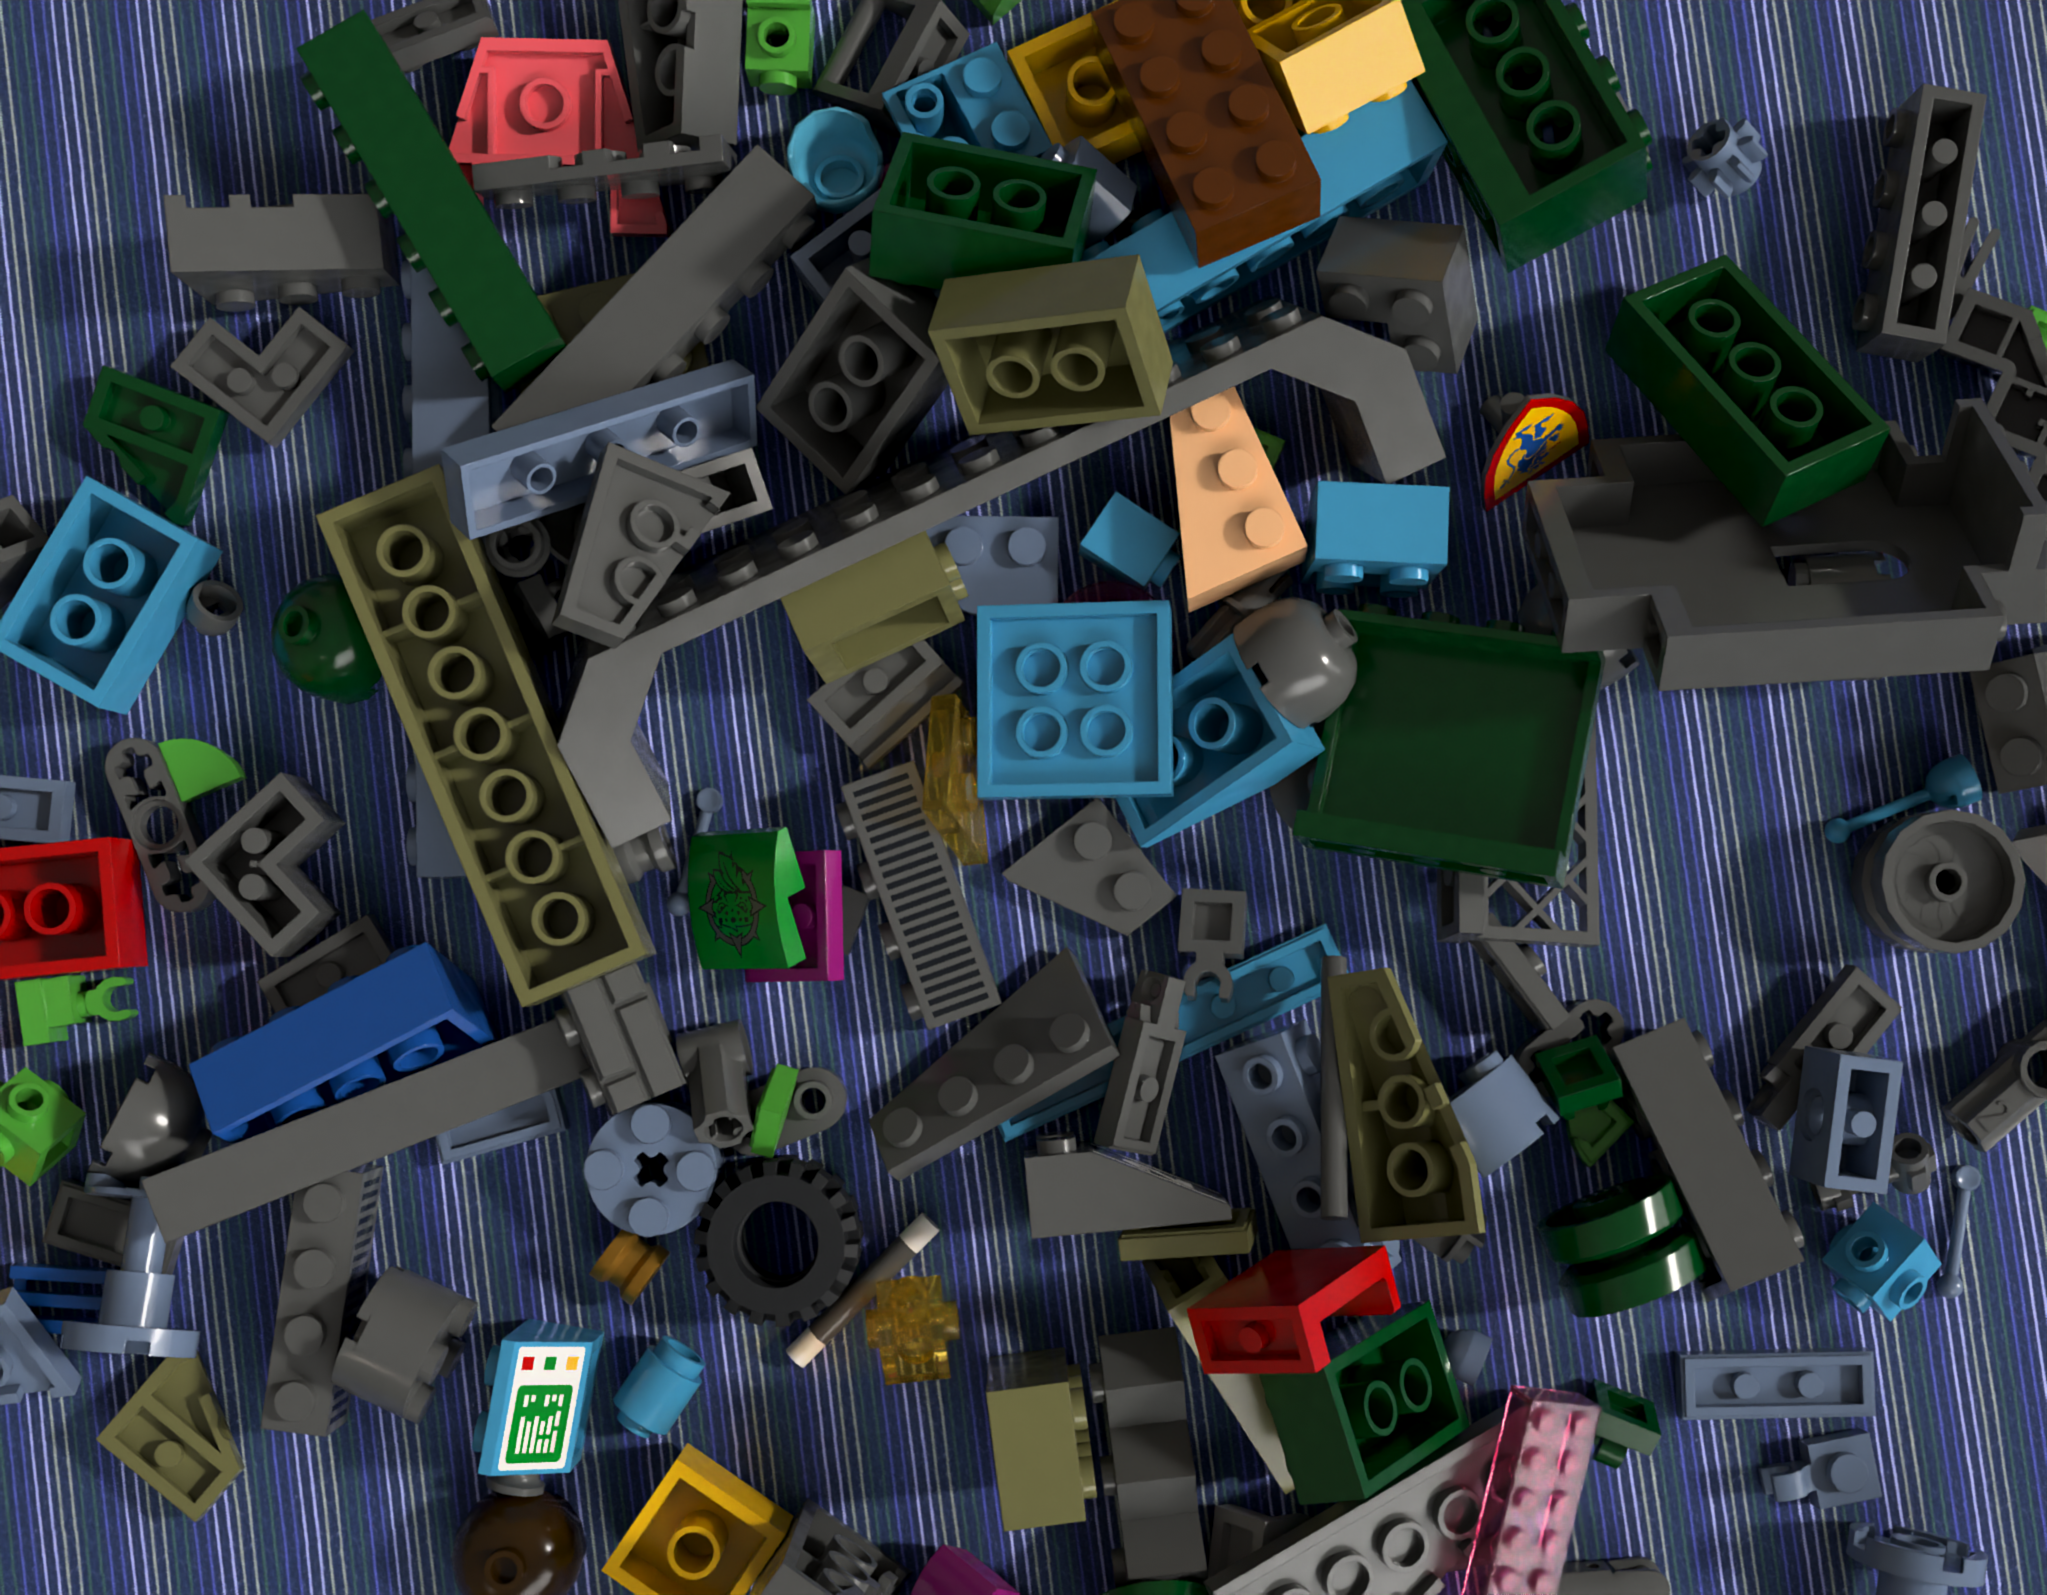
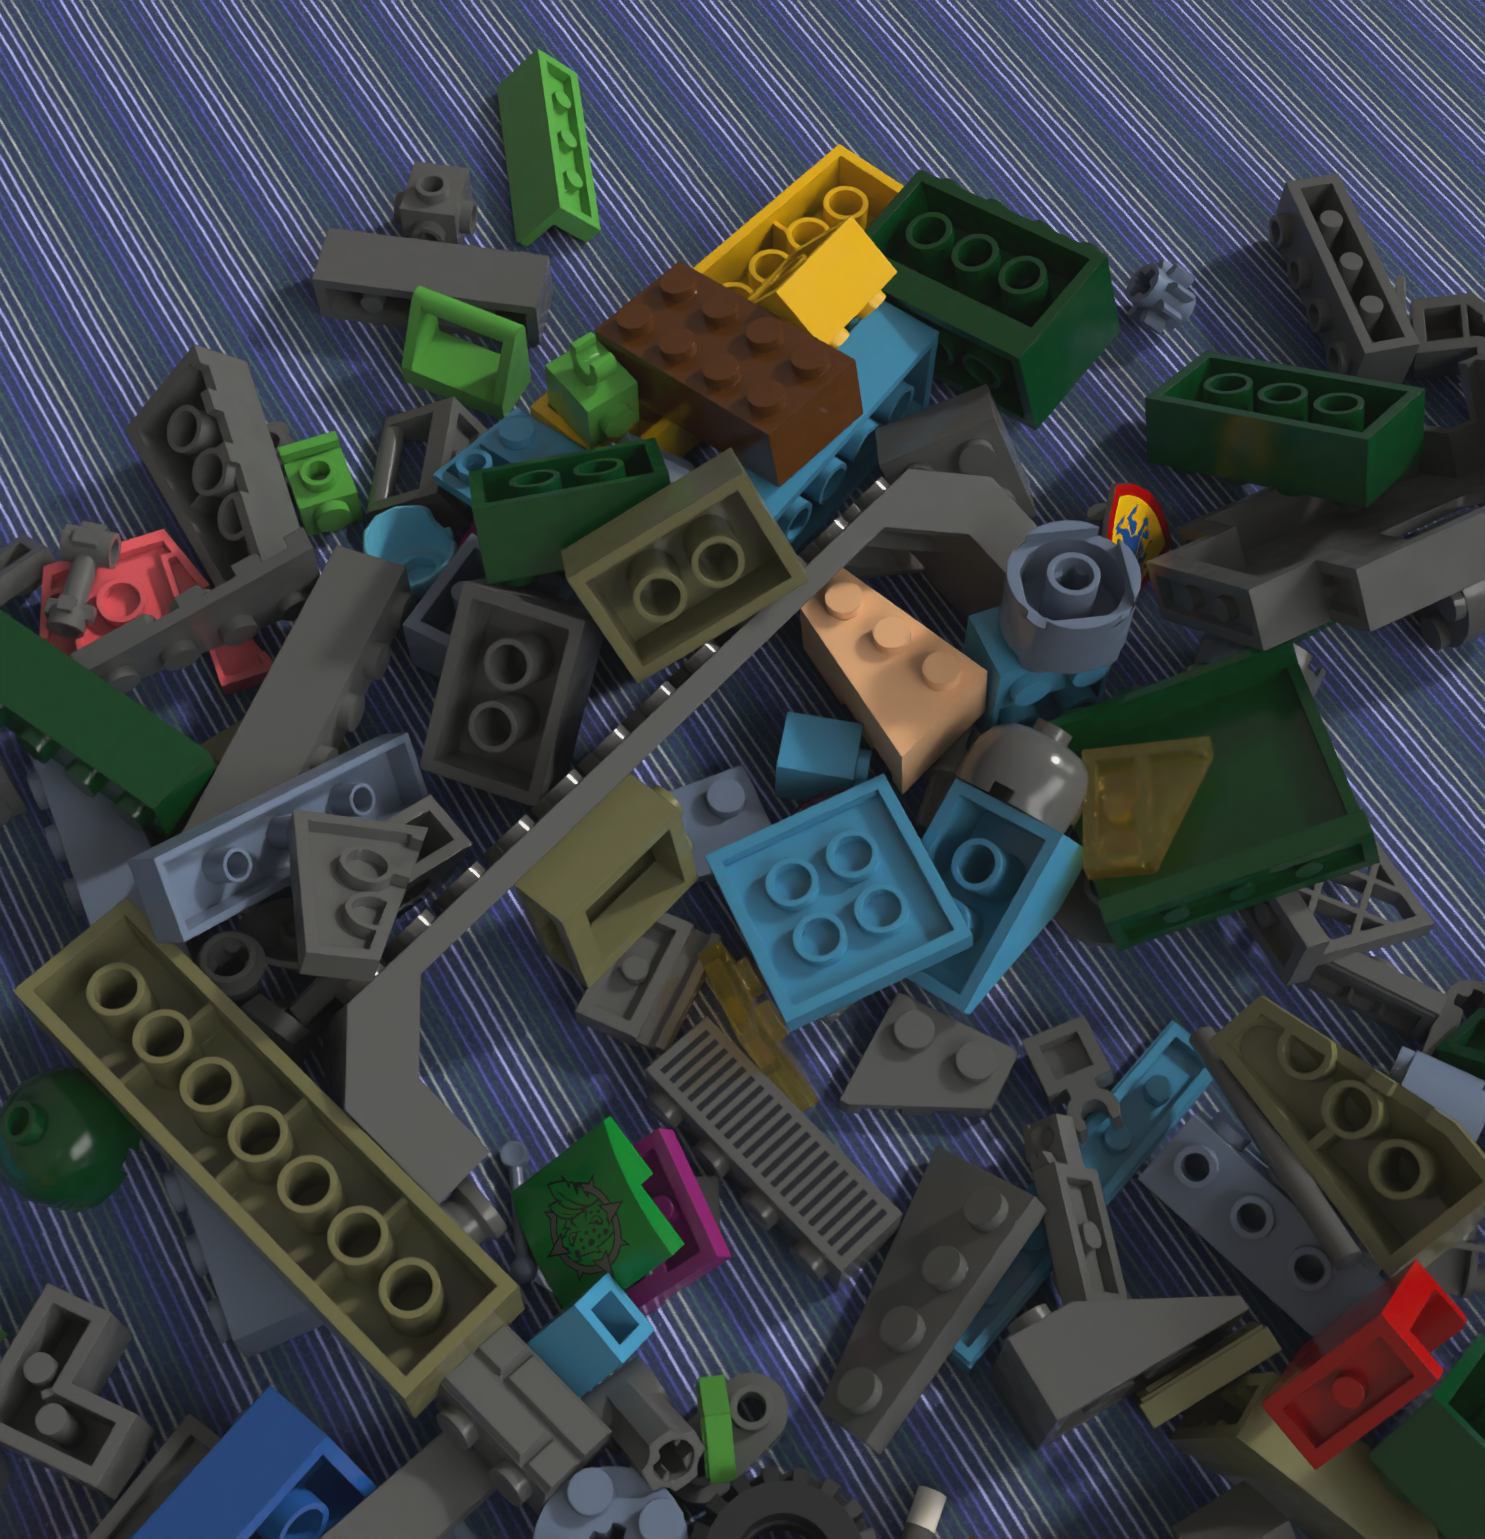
camera: 25 degrees left, 25 degrees down
none -> dark grey bar [44,521,121,639]
none -> dark azure brick [526,1272,655,1398]
none -> bright green brick [545,332,640,449]
none -> sand blue brick [999,520,1141,674]
none -> clear yellow wing [1082,736,1214,880]

